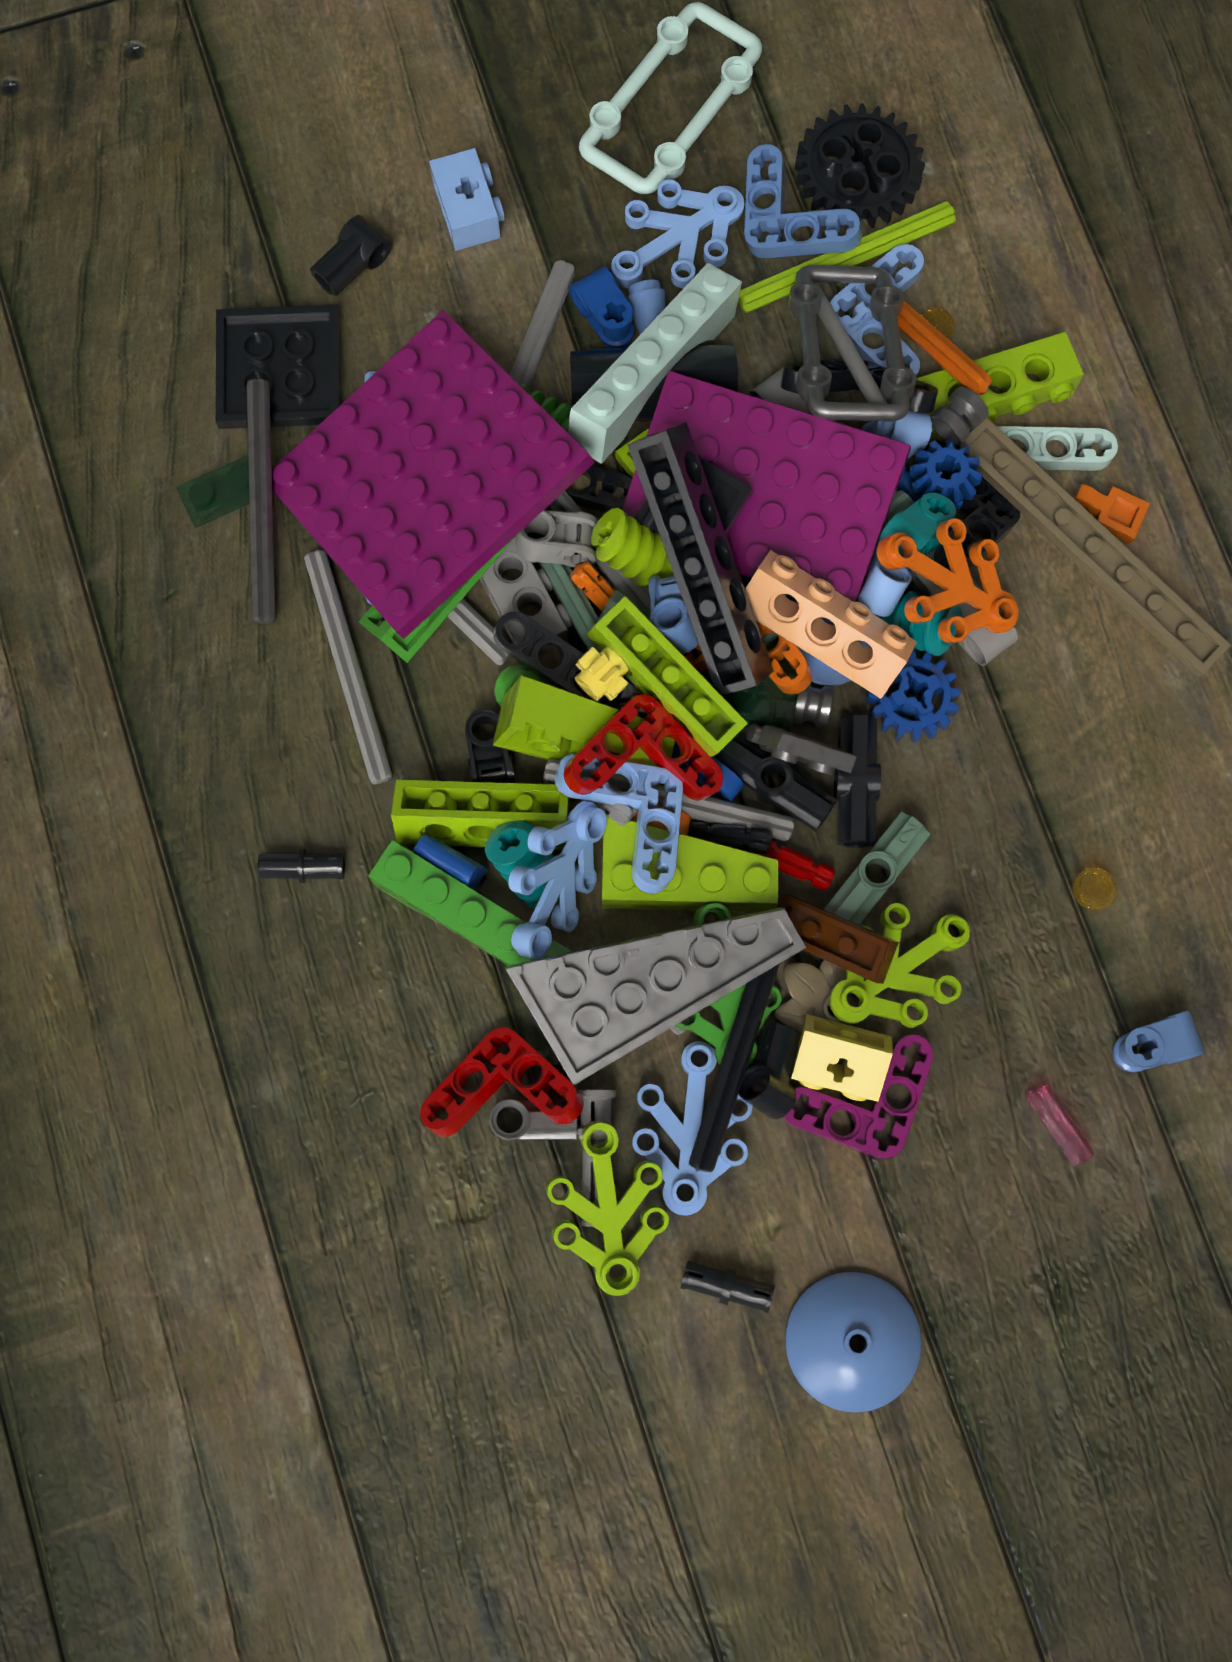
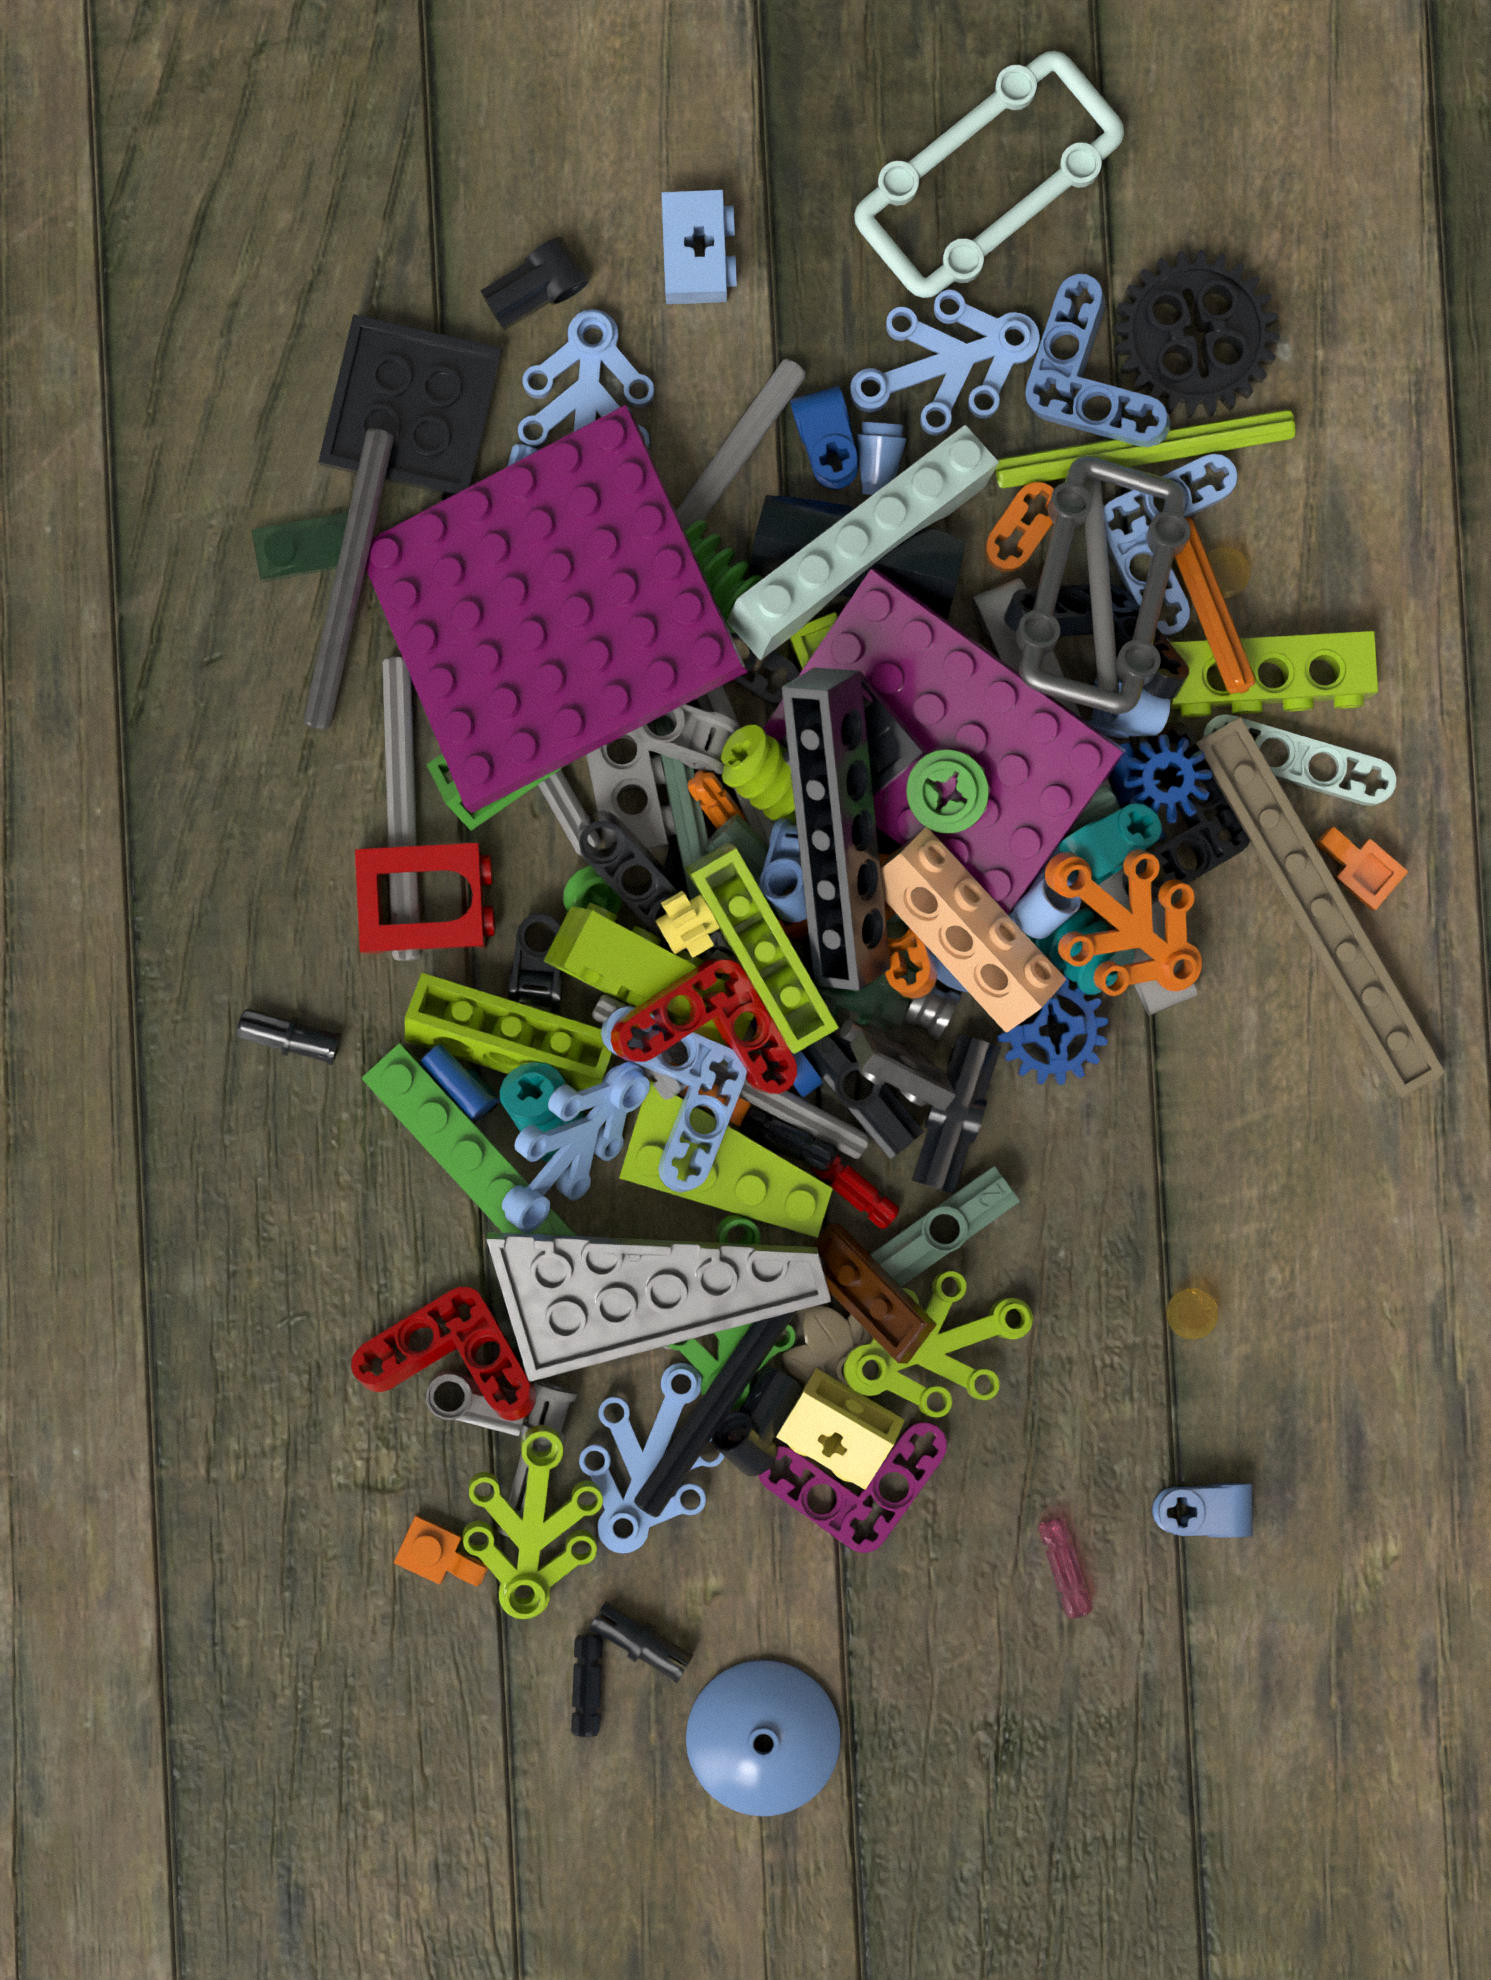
camera: 15 degrees right, 10 degrees up
flat silver wheel [930,386,989,447] -> none
none -> red panel [355,843,495,955]
none -> orange plate [393,1515,489,1587]
none -> light blue plant [518,309,654,449]
none -> black axle [571,1634,603,1737]
none -> bright green gear [907,749,991,833]
none -> orange beam [985,482,1054,573]

